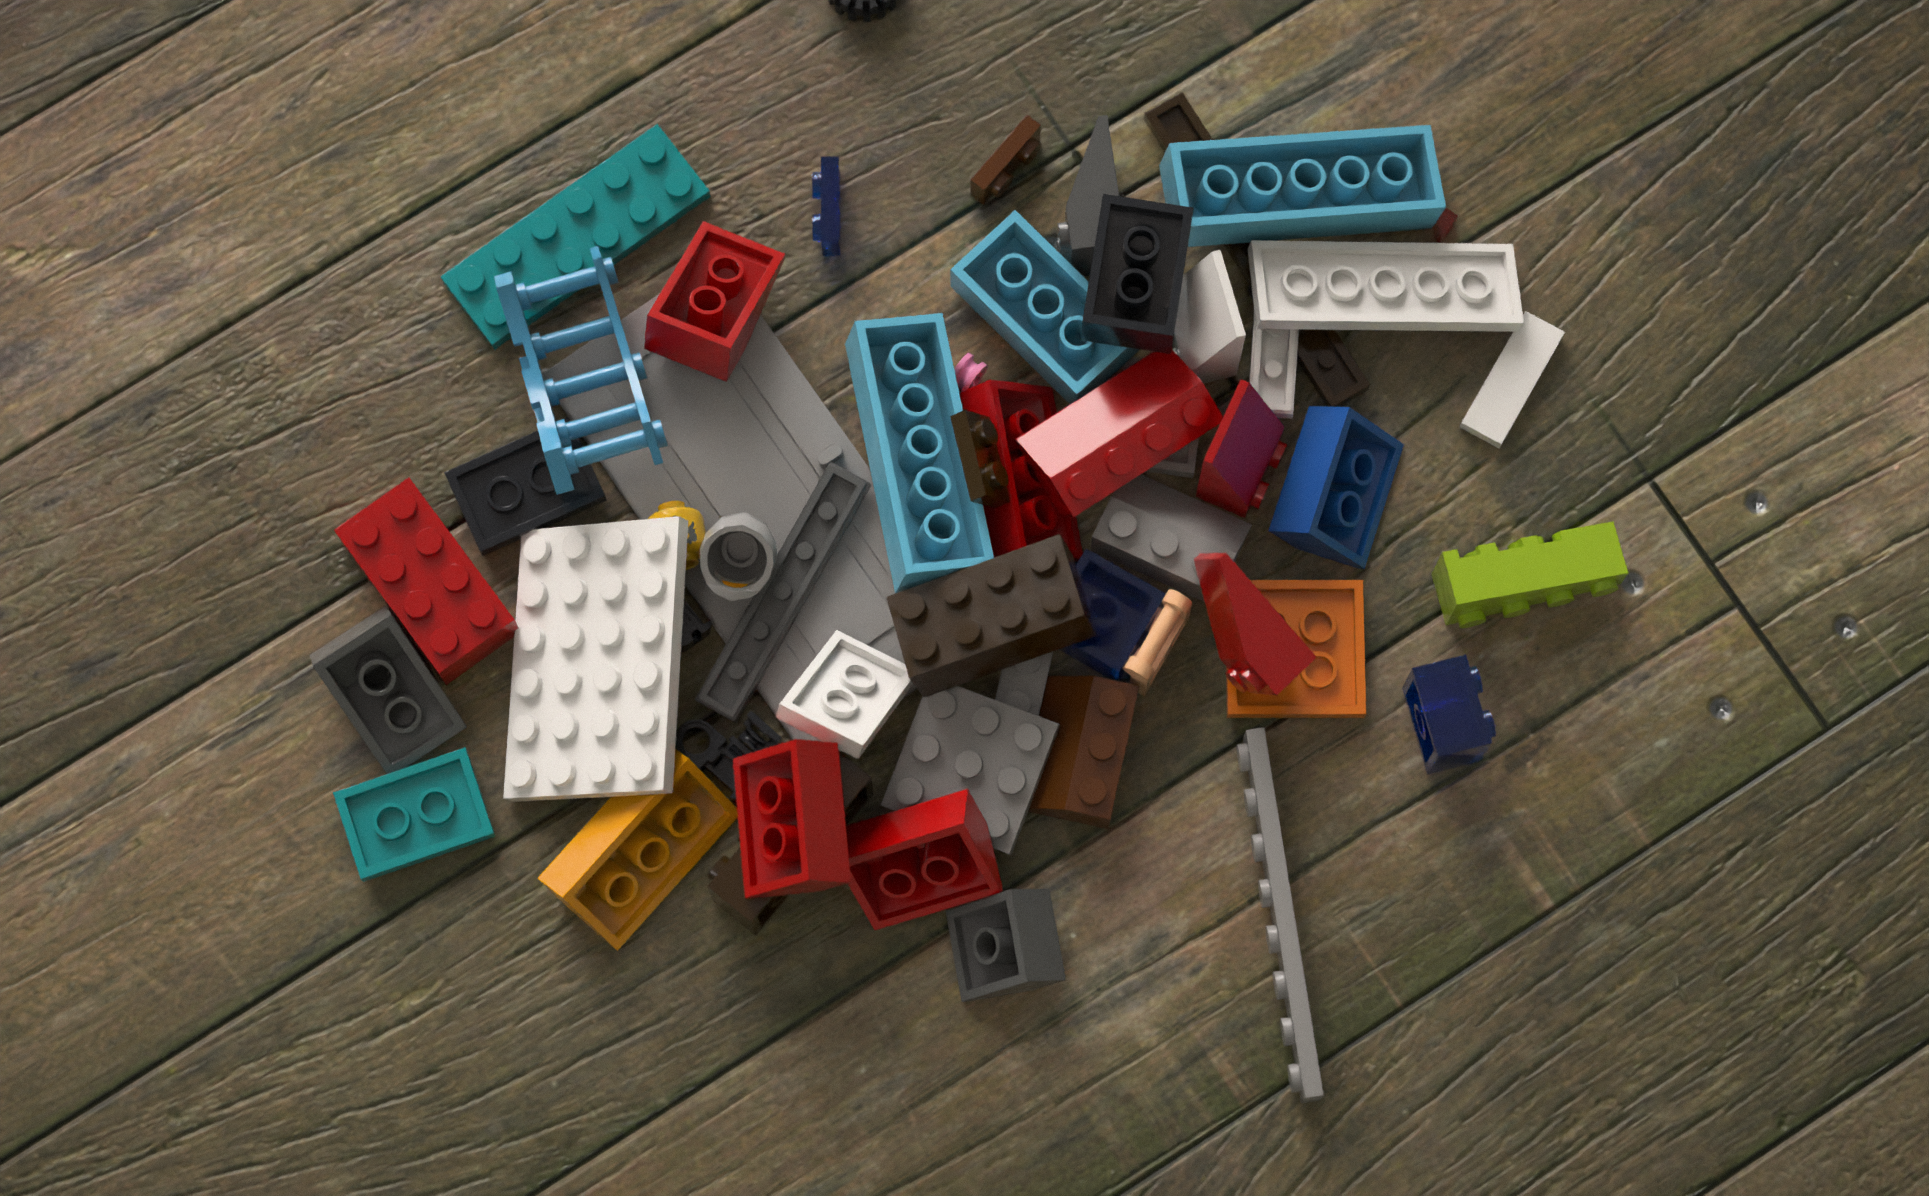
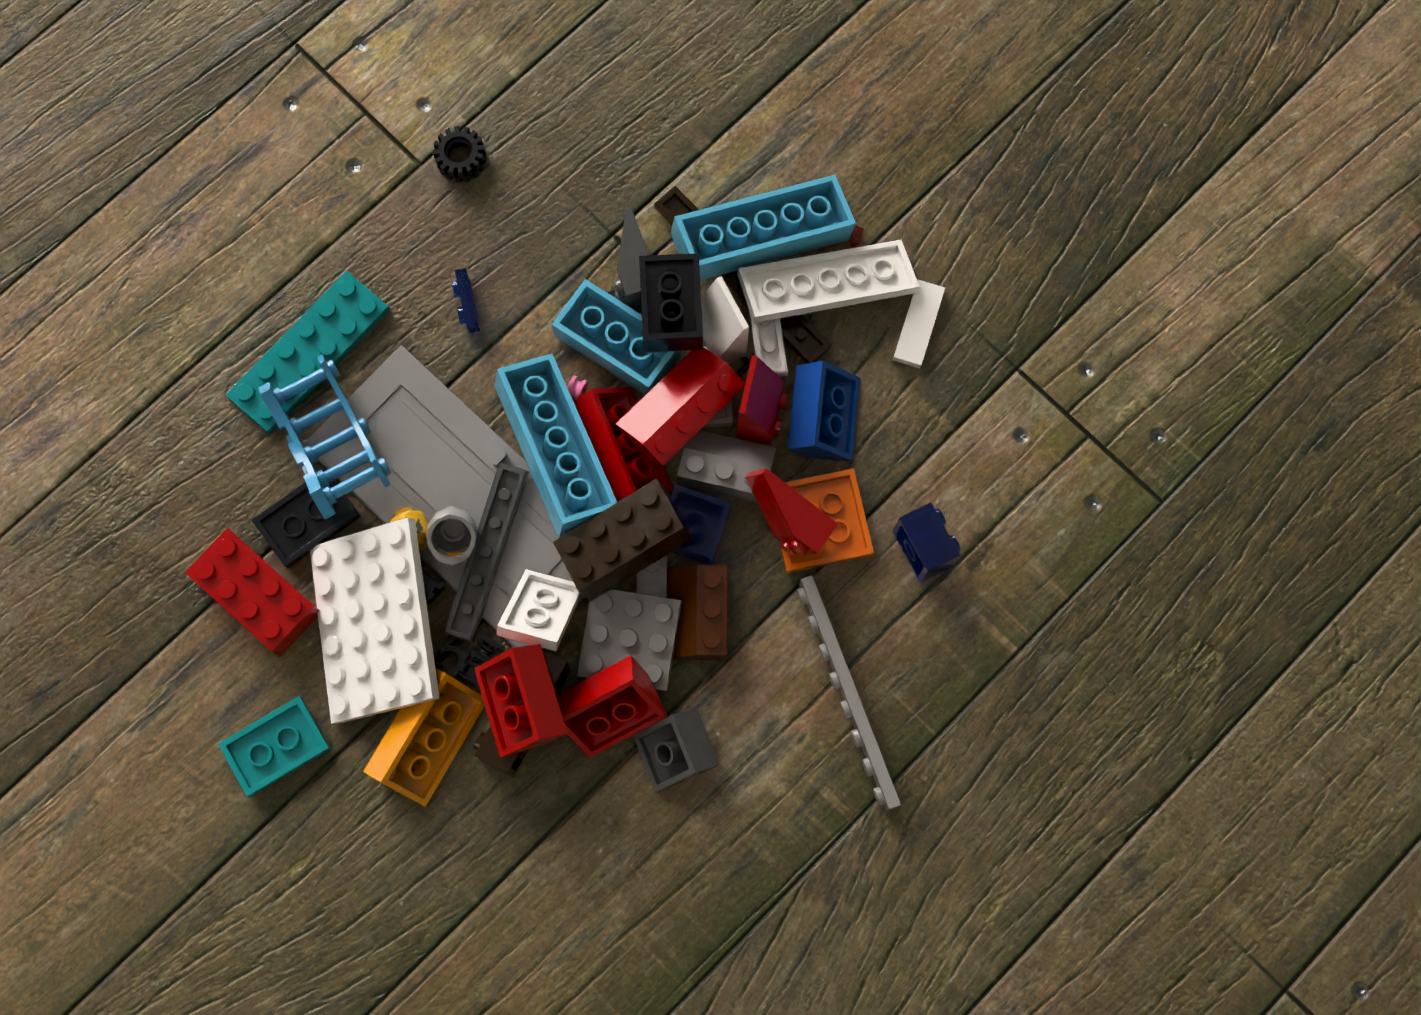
camera: 15 degrees left, 0 degrees up
dark grey slope [310,605,467,774] -> none
red slope [644,221,785,382] -> none
dark brown plate [950,410,1010,508] -> none
reddish brown plate [970,115,1042,205] -> none
light nougat plate [1123,589,1192,696] -> none
lime wedge [1431,521,1628,628] -> none

